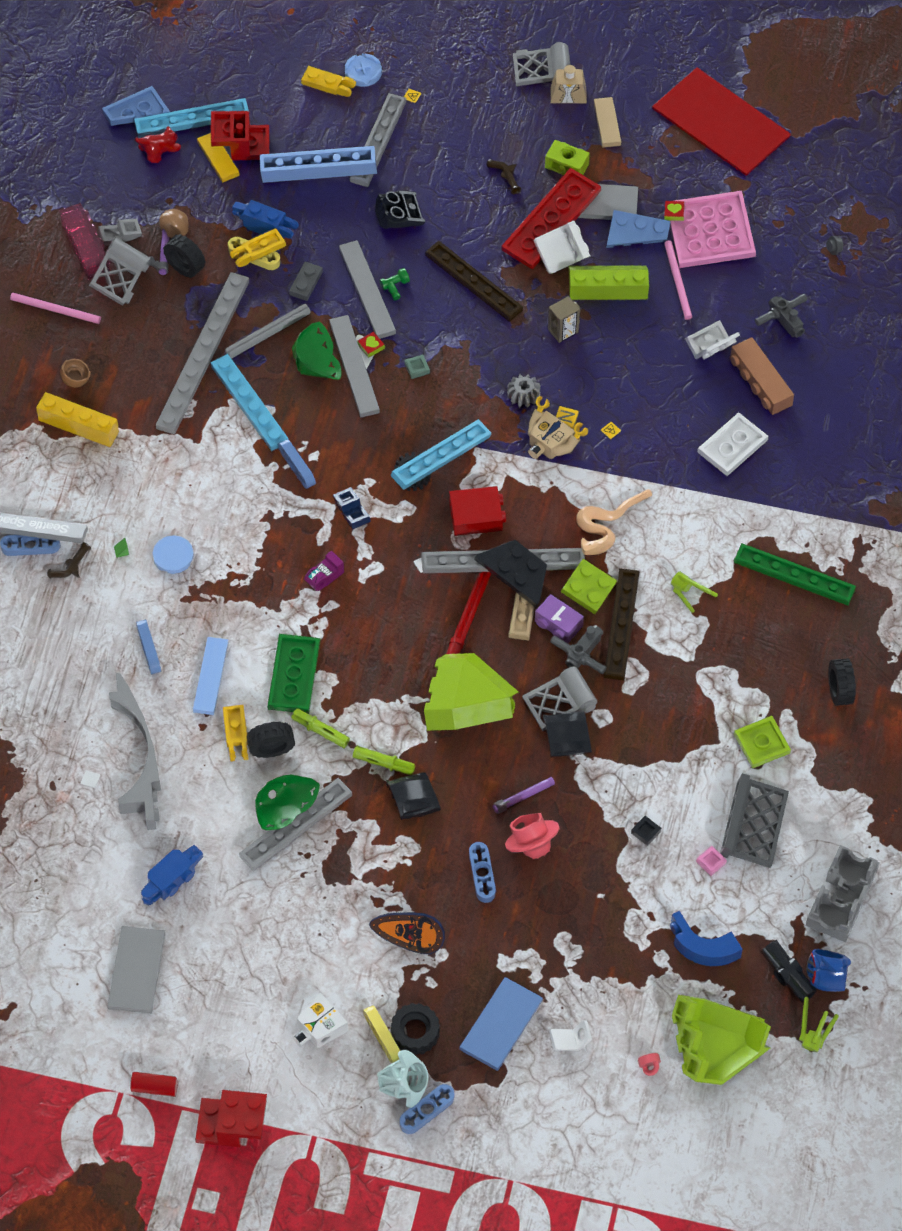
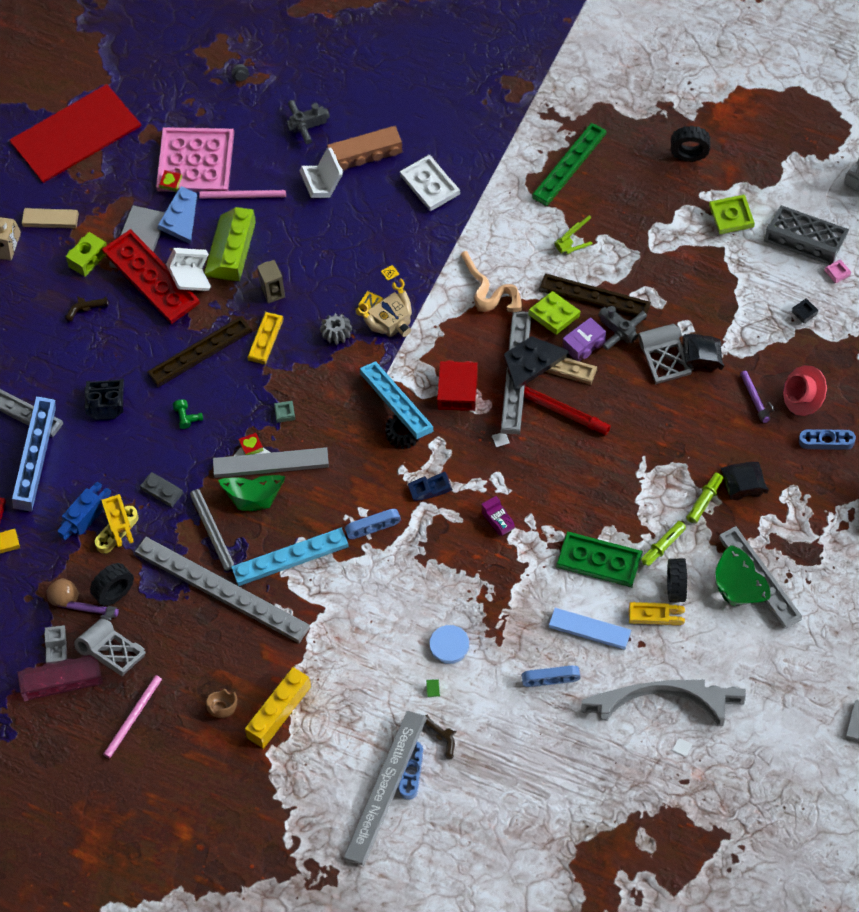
camera: 75 degrees left, 0 degrees up
blue hinge [141,845,203,906] -> none
light grey tile [339,240,396,339] -> none
lime panel [424,653,518,731] -> none
none -> yellow tile [248,312,283,365]

